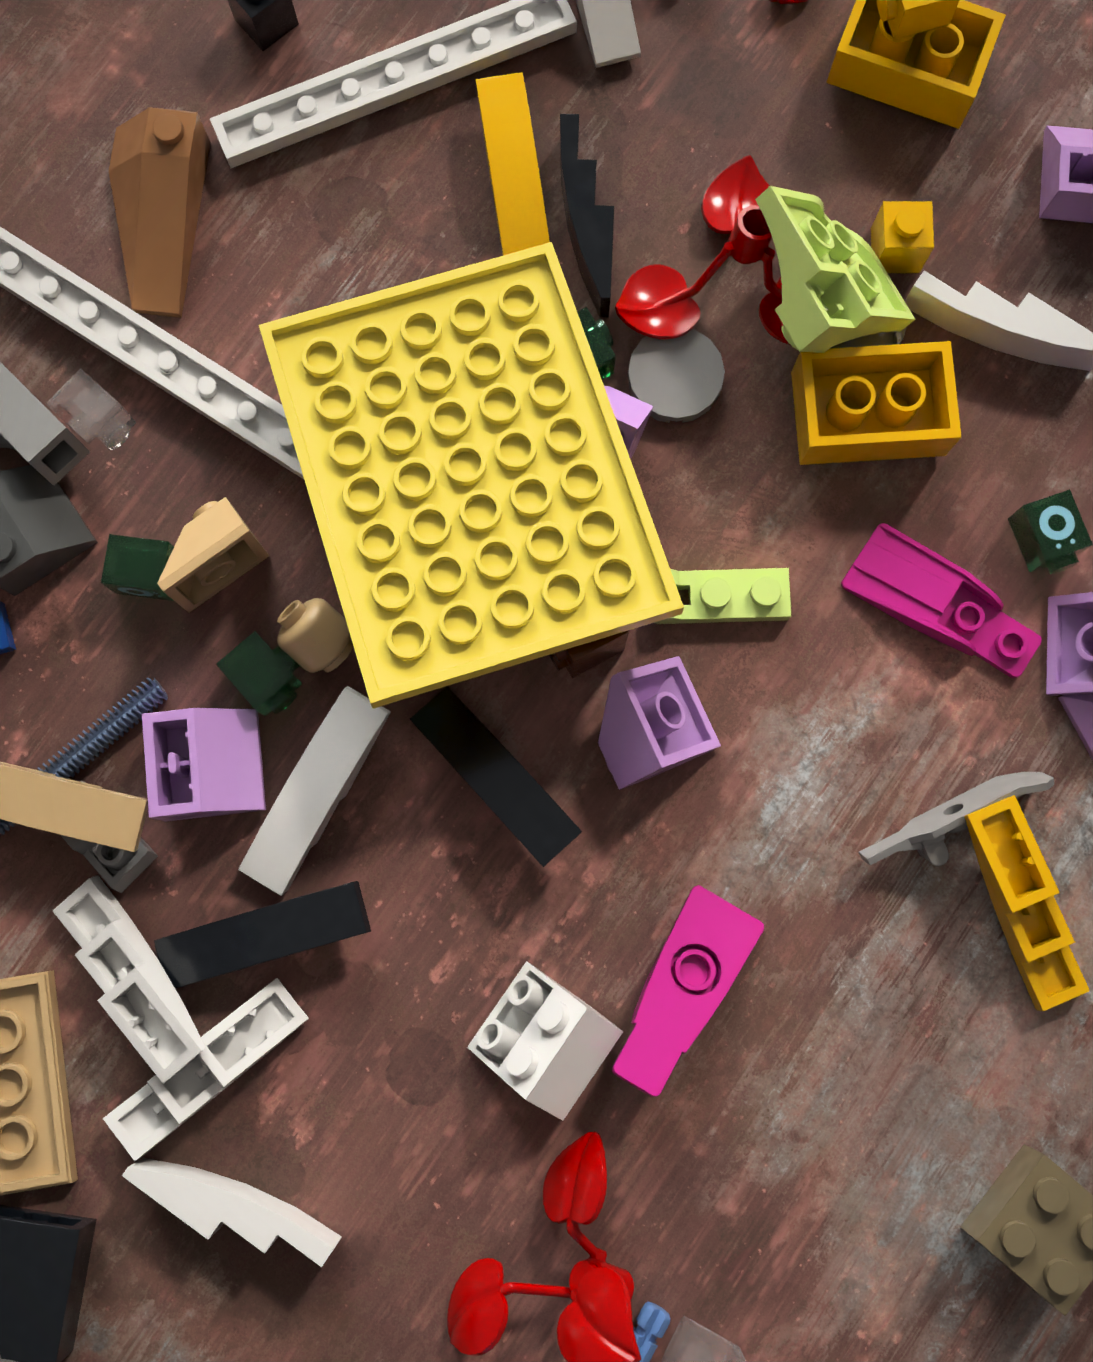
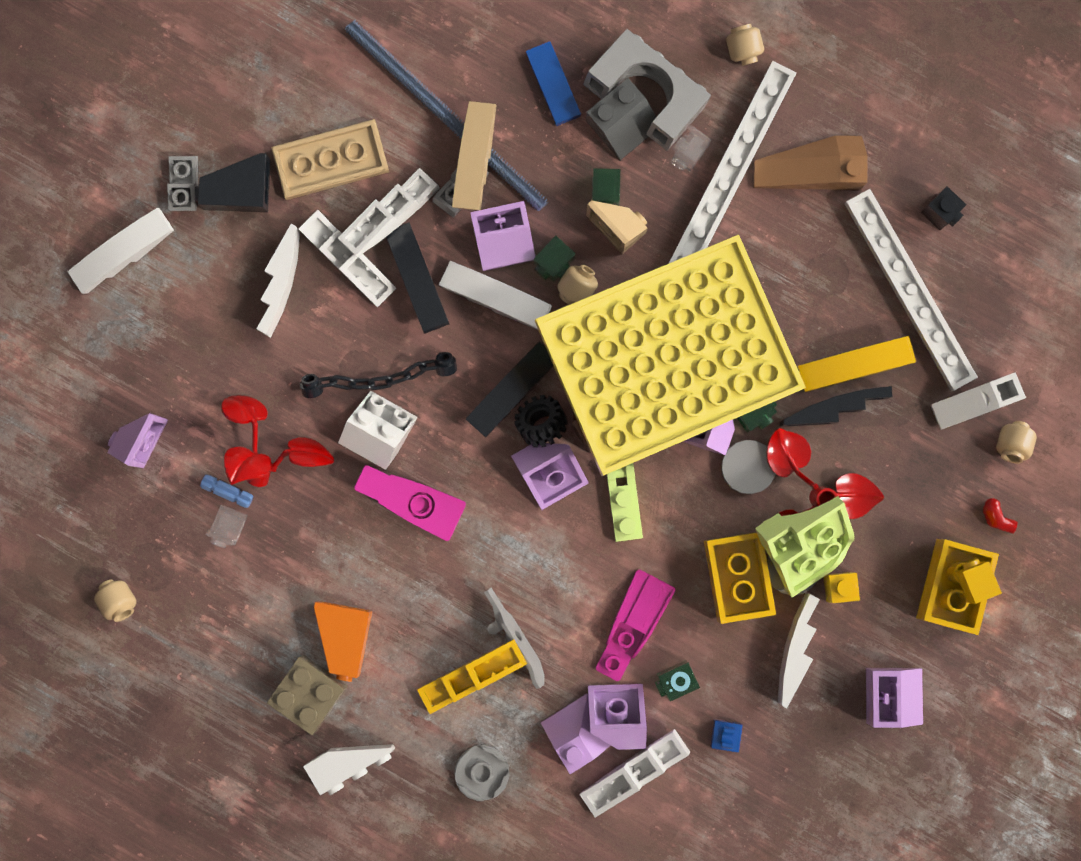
camera: 85 degrees right, 5 degrees up
none -> black piece [300,352,457,398]
none -> orange slope [314,601,372,682]
none -> black tyre [514,395,568,447]

